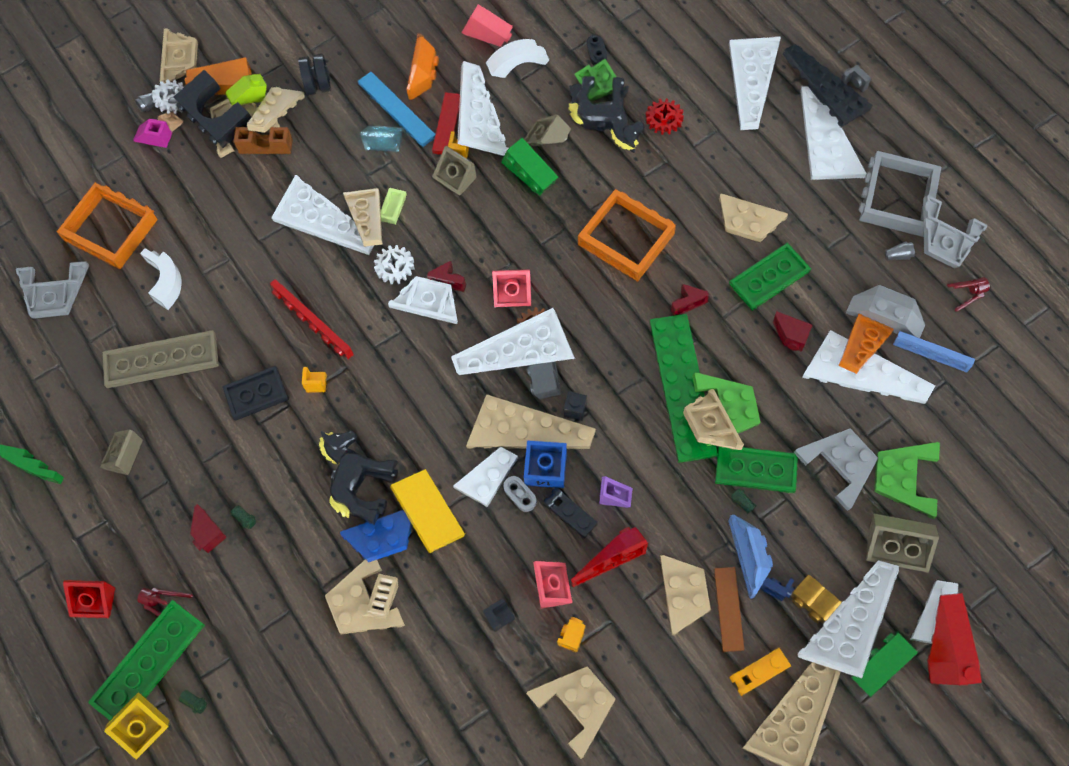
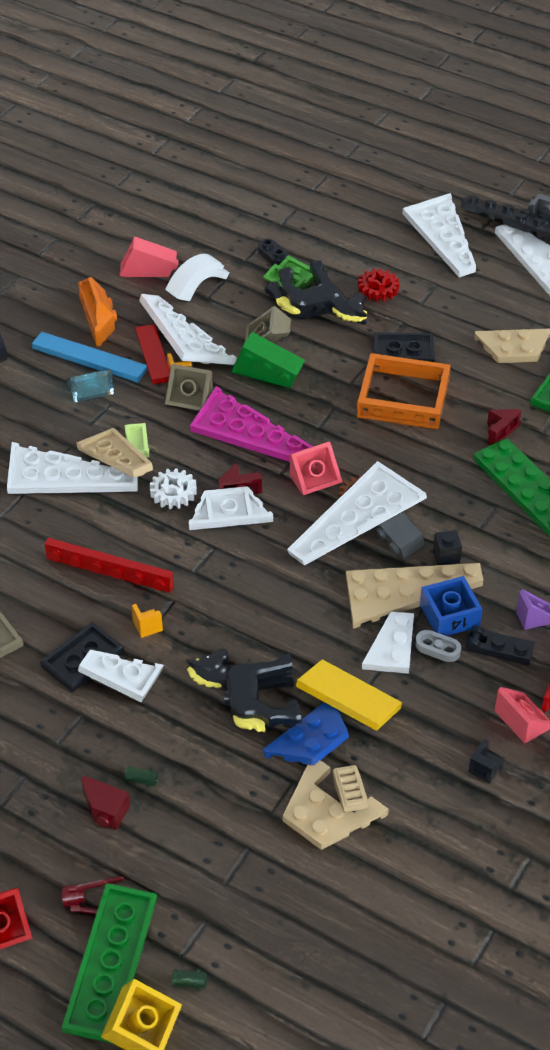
camera: 30 degrees left, 20 degrees down
none -> white wing [78,650,164,702]
none -> dark pink wing [190,386,313,462]
none -> black tile [374,332,435,362]

